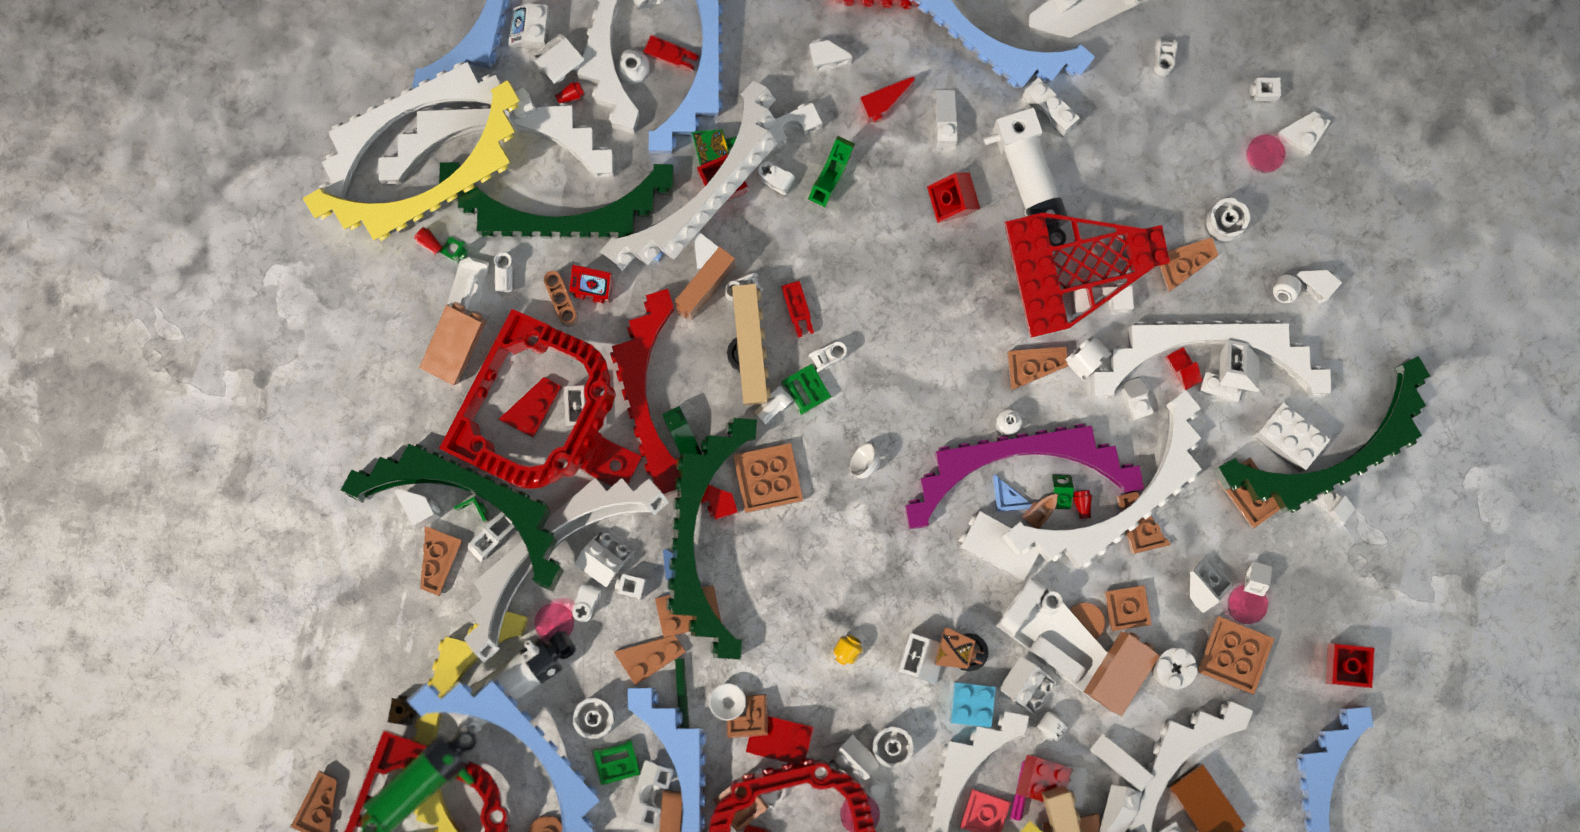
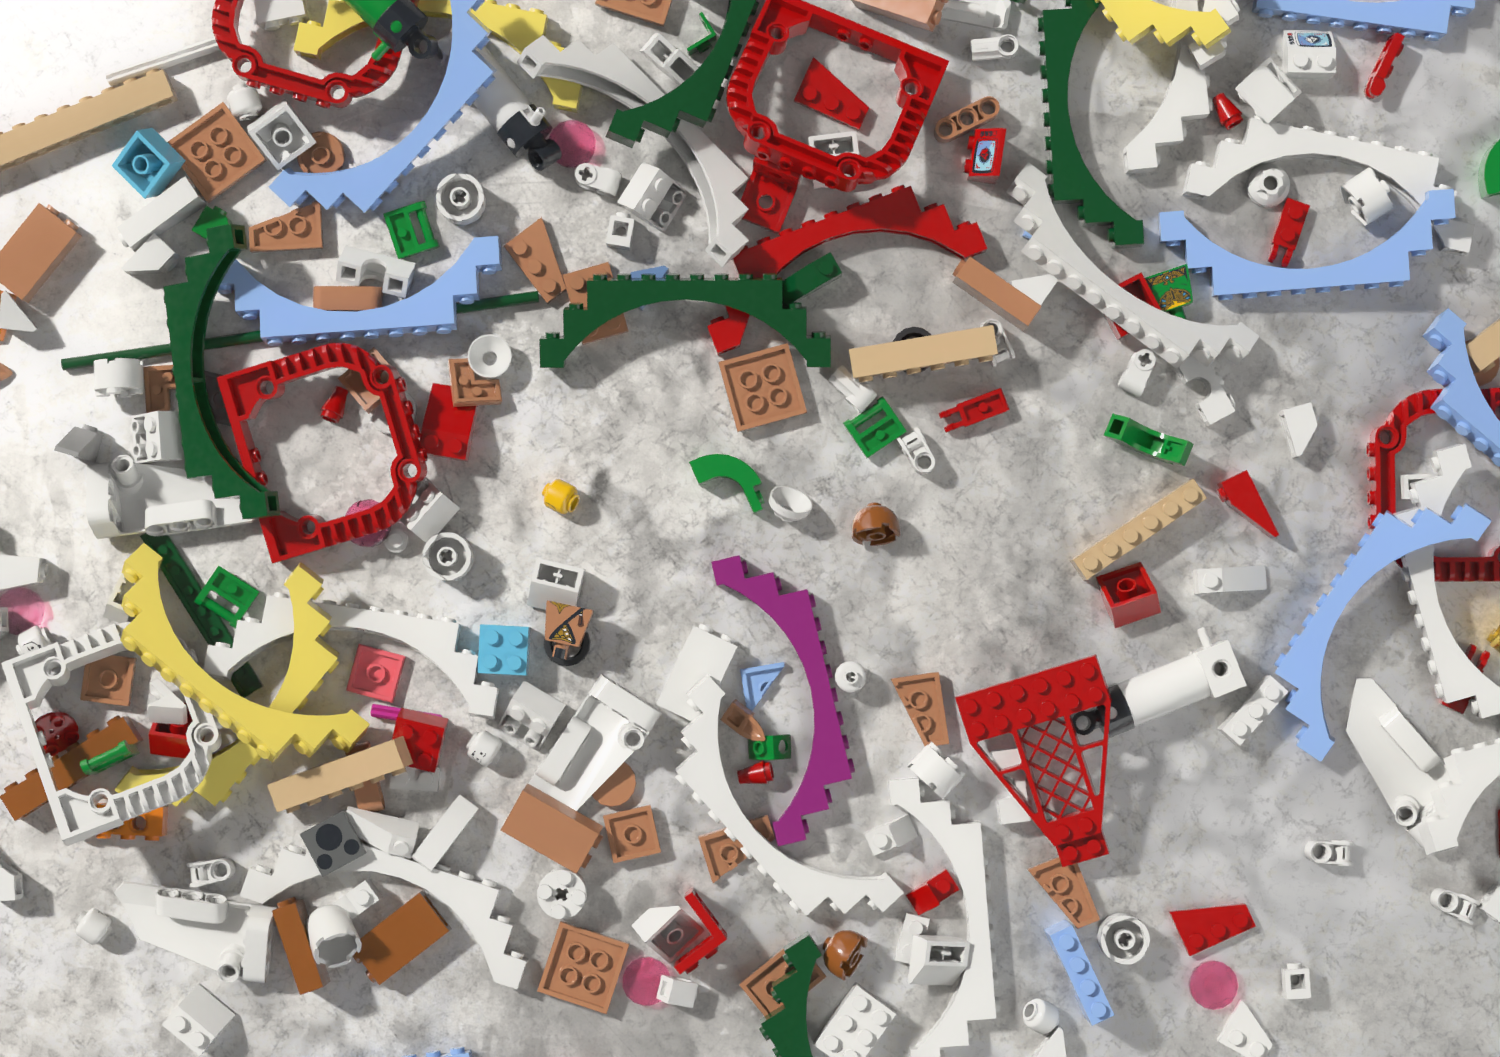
camera: 85 degrees right, 5 degrees up
none -> red bracket [674,888,728,974]
none -> green arch [689,454,765,514]
none -> dark orange cylinder [822,930,868,981]
none -> dark orange cylinder [851,503,900,546]
none -> light blue arch [1044,920,1114,1026]
none -> tan brick [1070,478,1207,581]
none -> red wing [1168,903,1256,956]

